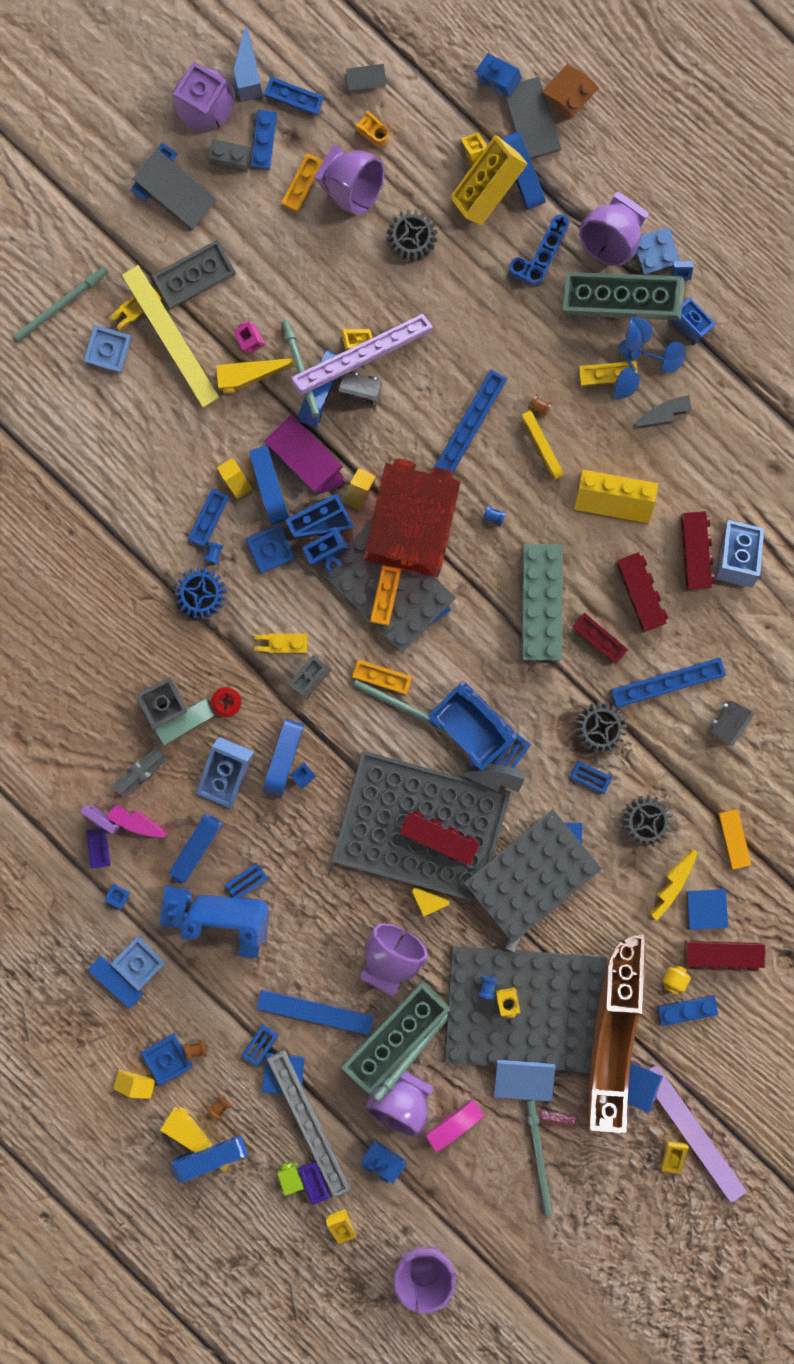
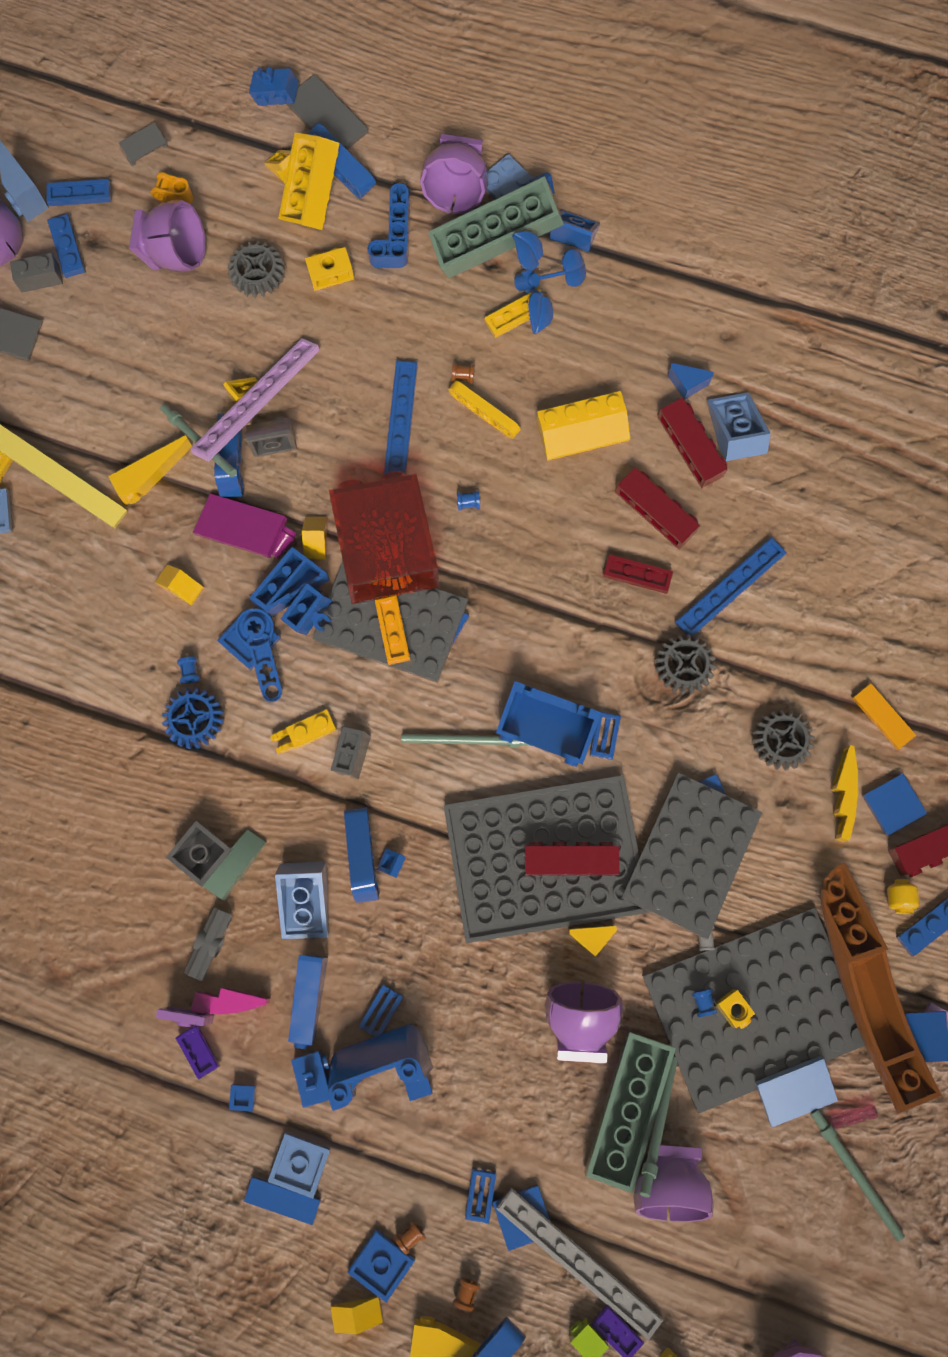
camera: 25 degrees left, 10 degrees down
dark grey tile [151,239,236,310] -> none
blue tile [187,488,230,548] -> none
red gear [211,687,242,717] -> none
dark pink brick [233,321,266,354] -> none
blue beam [249,445,289,524] -> none
blue tile [257,989,374,1035] -> none
light orange tile [281,153,323,213] -> none
light orange tile [352,659,412,695] -> none
blue brick [361,1139,406,1184] -> none
dark pink slope [426,1099,484,1152] -> none
dark grey slope [463,764,527,793] -> none
sand green brick [521,544,563,661] -> none
dark orange slope [541,64,599,120] -> none
blue tile [569,761,612,794] -> none
dark grey slope [633,395,692,429] -> none
flat silver slope [708,701,755,746] -> none
none -> blue beam [235,608,282,702]
none -> yellow brick [305,247,354,291]
none -> blue slope [668,363,714,400]

